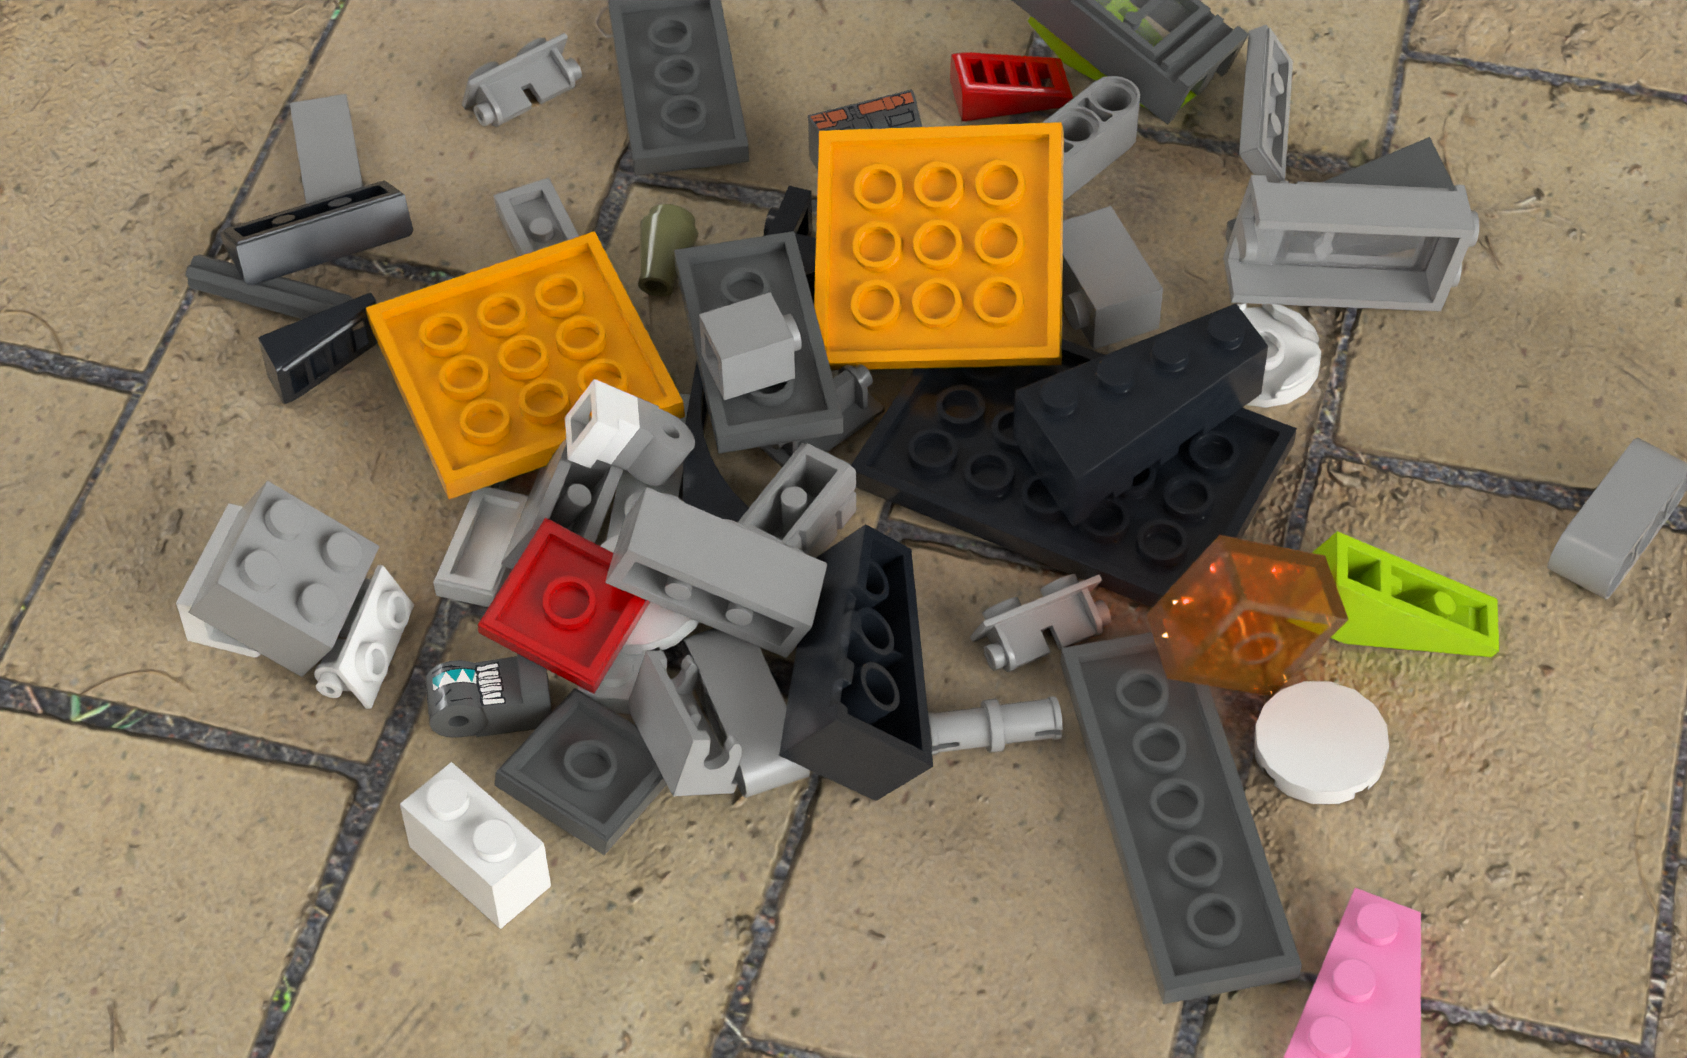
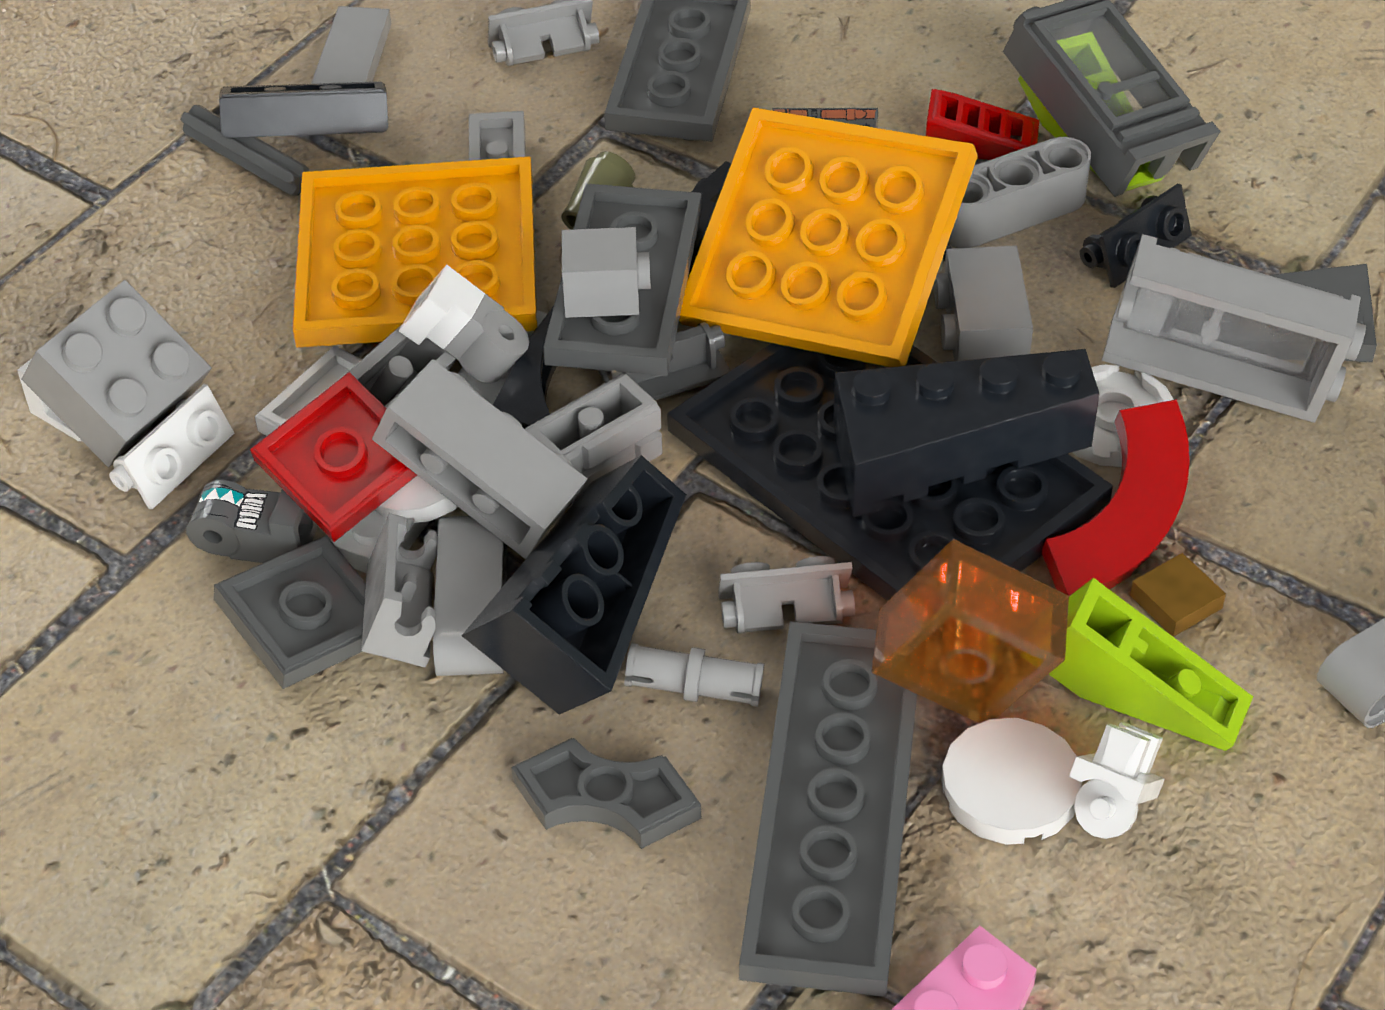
camera: 20 degrees right, 5 degrees down
black slope [258,293,378,405] -> none
white brick [400,762,551,929] -> none
light grey tile [1239,25,1293,183] -> none
none -> dark grey tile [511,738,702,849]
none -> red tile [1042,399,1190,602]
none -> white hips [1069,722,1165,839]
none -> black hinge [1079,184,1192,288]
none -> pearl gold tile [1130,553,1226,637]

